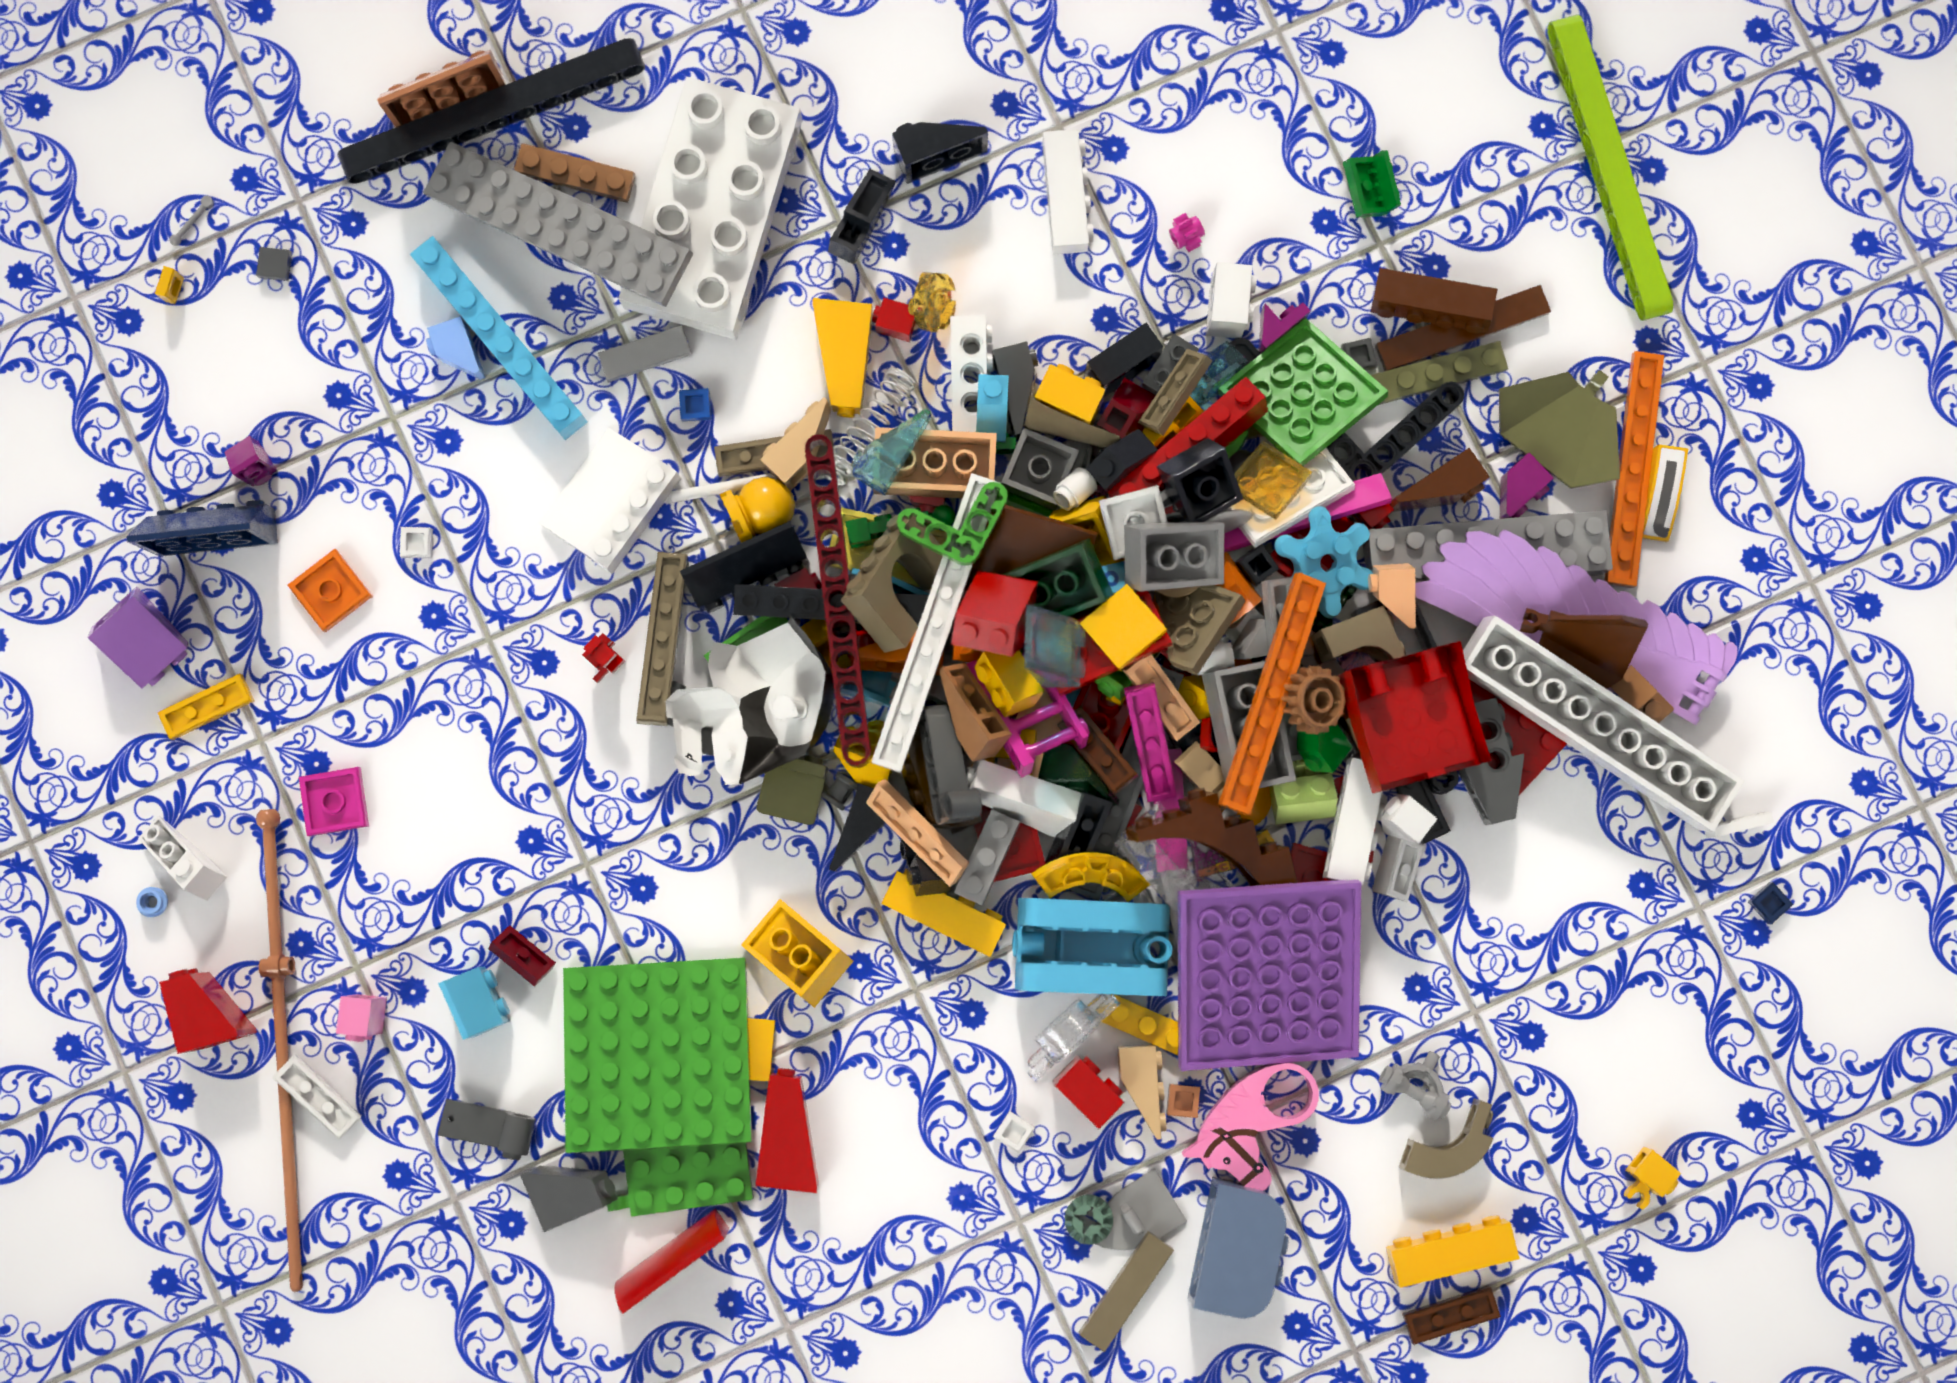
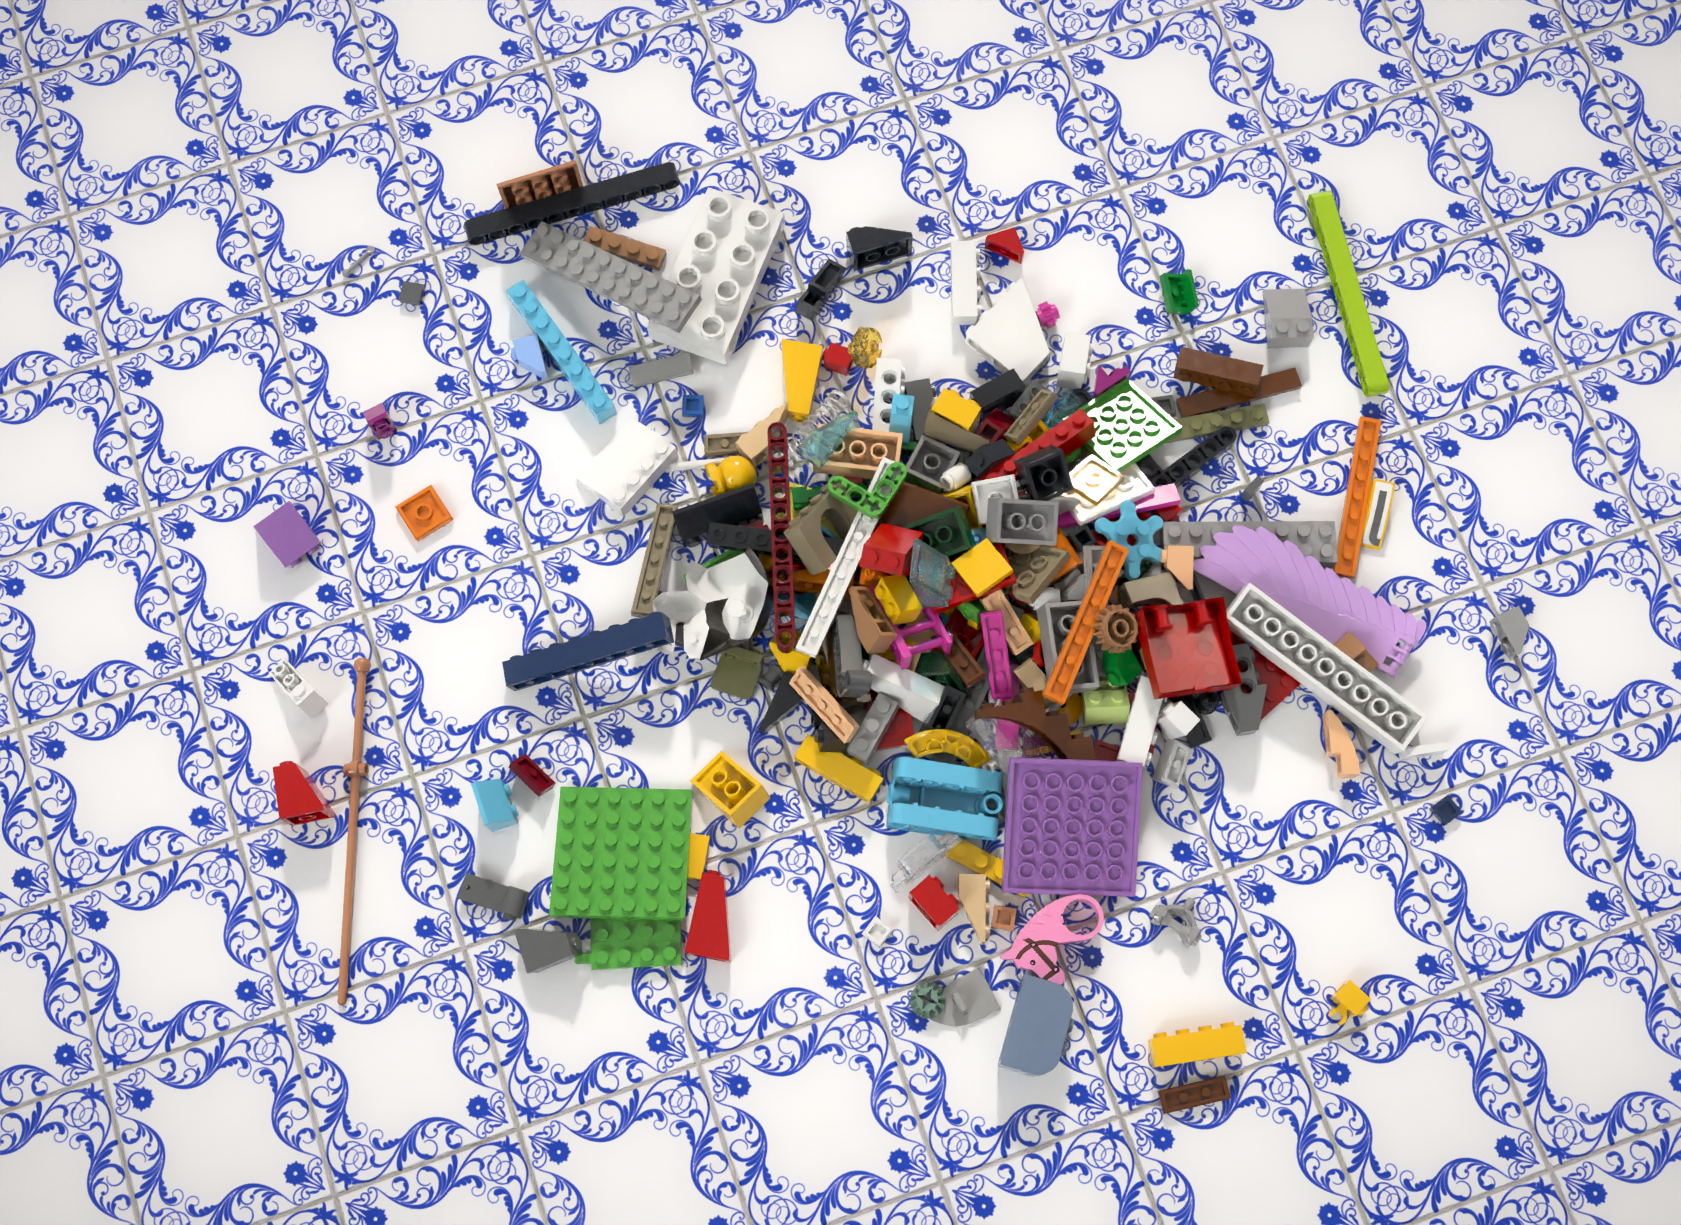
camera: 10 degrees right, 10 degrees down
dark blue slope [127,500,278,557] -> none
light blue plate [136,887,168,917] -> none
yellow tile [155,266,184,304] -> none
yellow tile [157,673,255,740] -> none
white tile [272,1054,362,1140] -> none
dark pink tile [299,767,369,836] -> none
bright pink brick [336,994,387,1042] -> none
white tile [400,527,433,559] -> none
red piece [582,633,625,683] -> none
red slope [614,1208,729,1314] -> none
dark tan tile [1078,1231,1174,1352] -> none
reddish brown slope [1389,448,1490,512] -> none
dark tan arch [1399,1098,1494,1179] -> none
olive panel [1499,370,1620,489] -> none
magenta slope [1500,452,1553,519] -> none
reddish brown panel [1520,608,1648,689] -> none
none -> dark blue brick [502,612,674,691]
none -> white slope [965,278,1050,385]
none -> red slope [984,227,1024,264]
none -> dark grey tile [1241,476,1264,502]
none -> light grey slope [1262,289,1314,348]
none -> light nougat slope [1322,710,1361,779]
none -> light grey slope [1489,606,1529,660]

